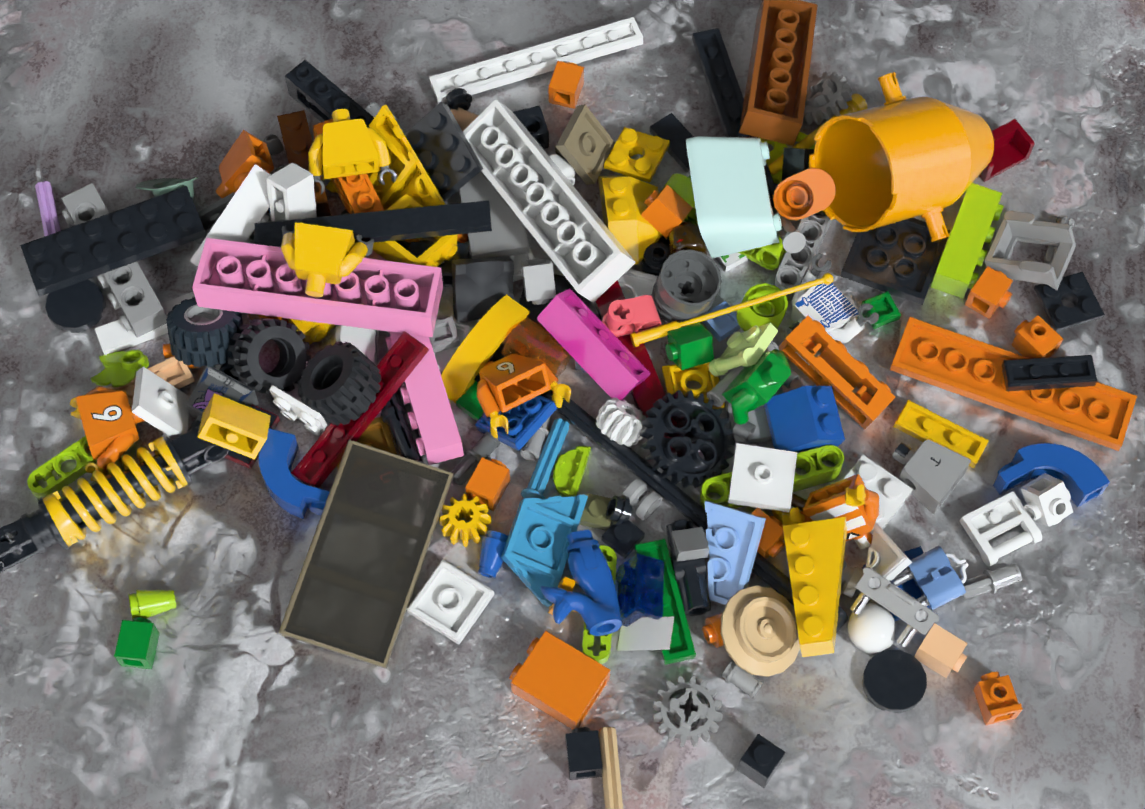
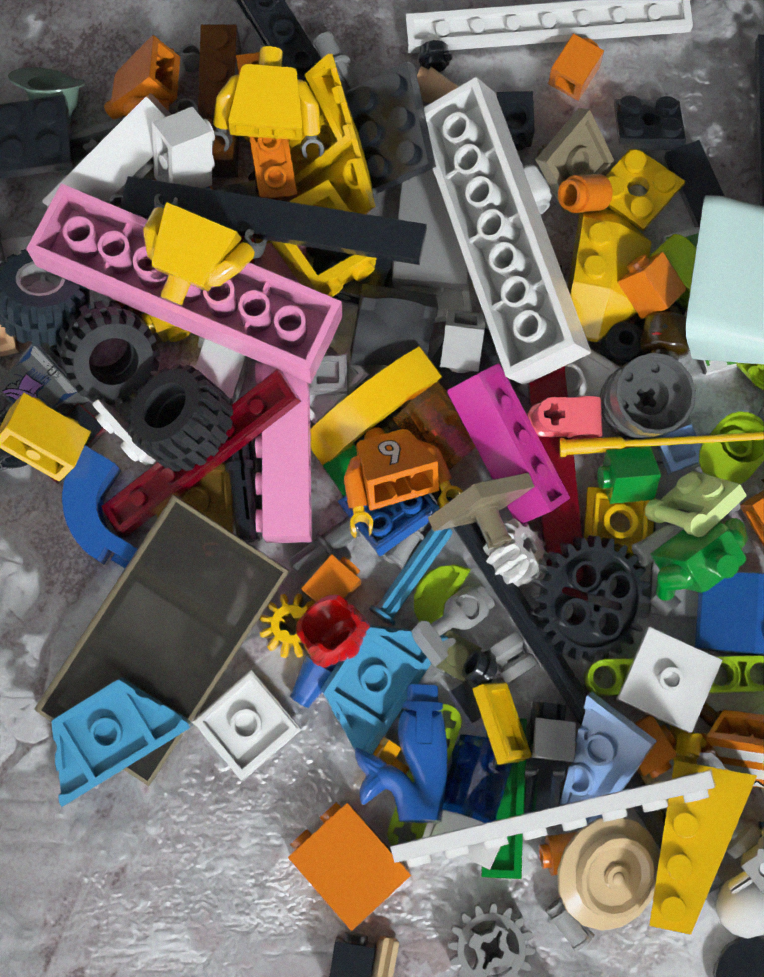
camera: 20 degrees right, 15 degrees up
none -> dark azure wing [52,677,193,807]
none -> red hair [296,595,370,667]
none -> white plate [391,770,716,868]
none -> light grey piece [411,584,495,667]
none -> dark tan tile [428,473,535,550]
none -> yellow tile [473,682,532,765]
none -> orange brick [558,174,613,213]
none -> black piece [614,95,686,150]

